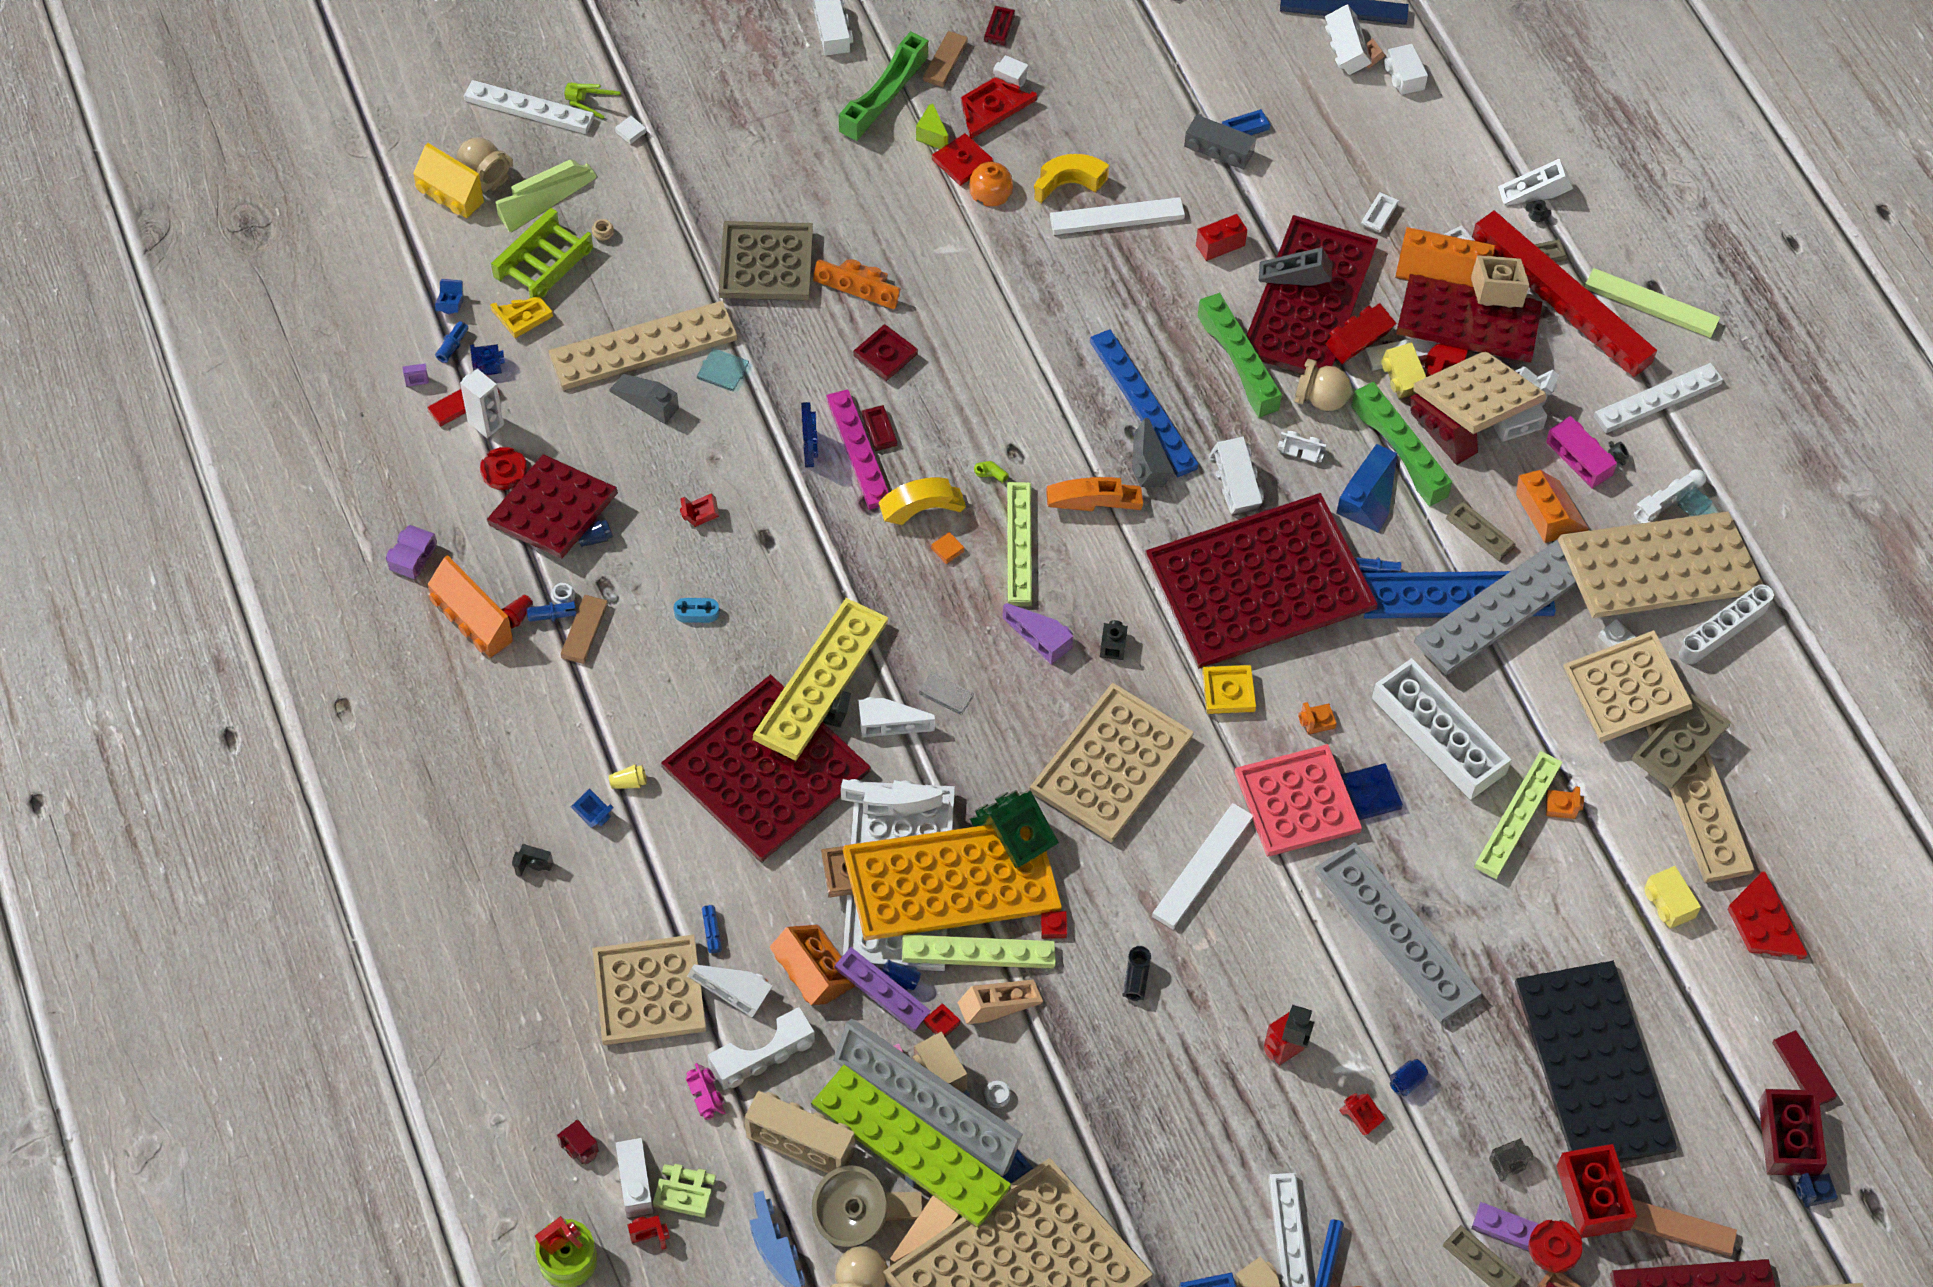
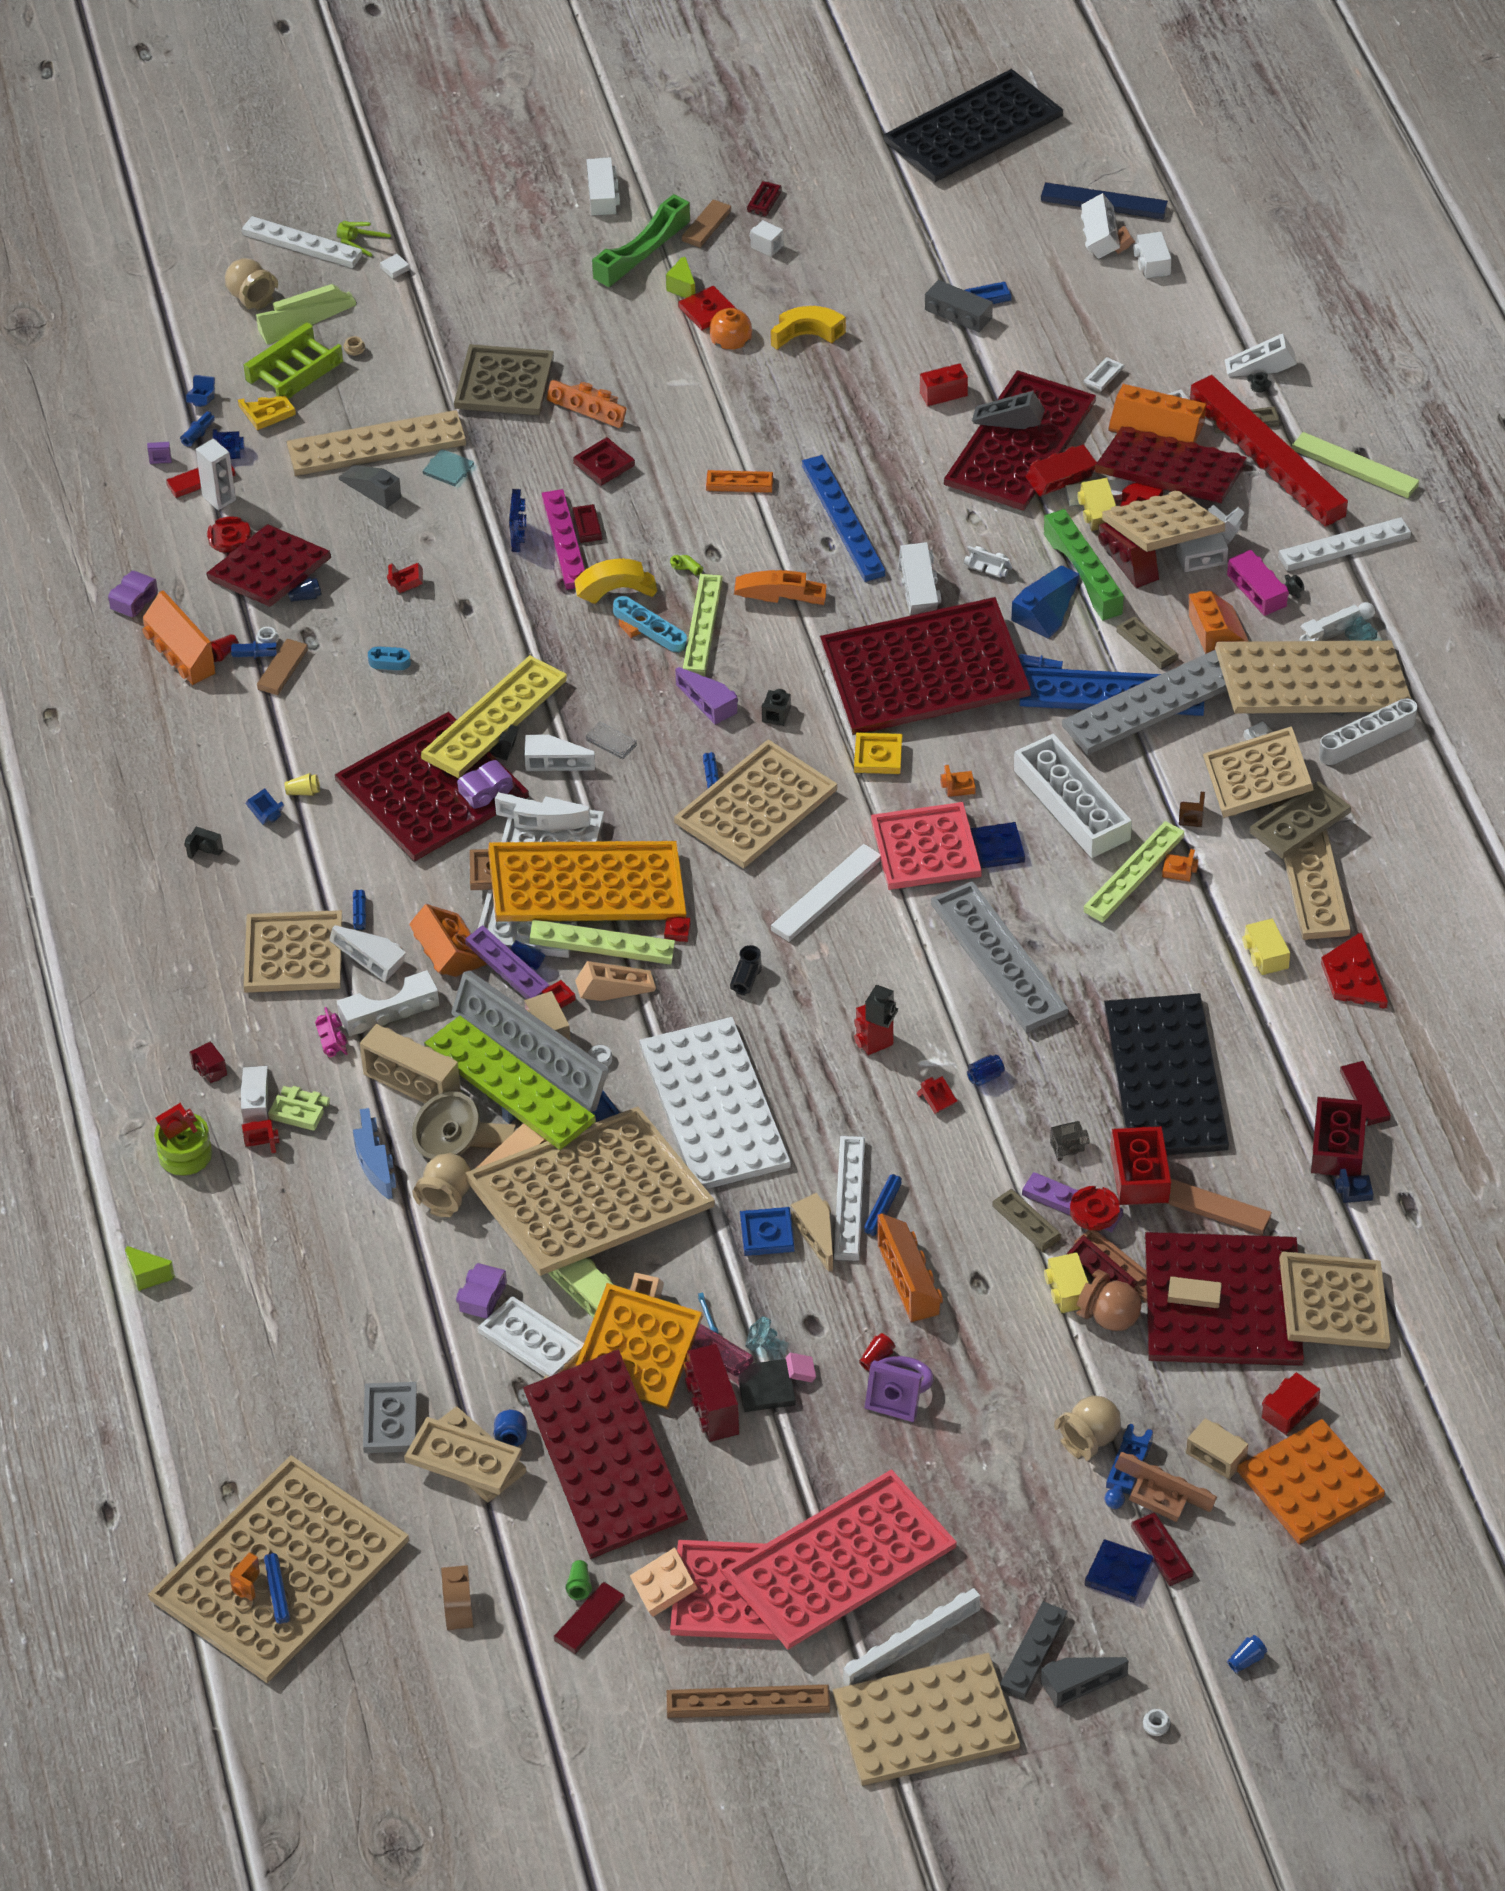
camera: 10 degrees right, 10 degrees down
yellow slope [413,143,484,219] -> none
red wing [961,77,1038,139] -> none
dark green bracket [969,790,1059,868] -> none
white tile [1050,197,1185,235] -> none
dark grey slope [1132,418,1174,487] -> none
bright green arch [1197,292,1282,418] -> none
tan tile [1294,359,1352,411] -> none
tan brick [1471,255,1529,308] -> none
none -> medium lavender brick [457,760,513,809]
none -> medium azure beam [613,596,687,652]
none -> white plate [639,1017,791,1189]
none -> blue axle [703,752,719,788]
none -> orange tile [706,470,773,493]
none -> reddish brown panel [1179,791,1205,827]

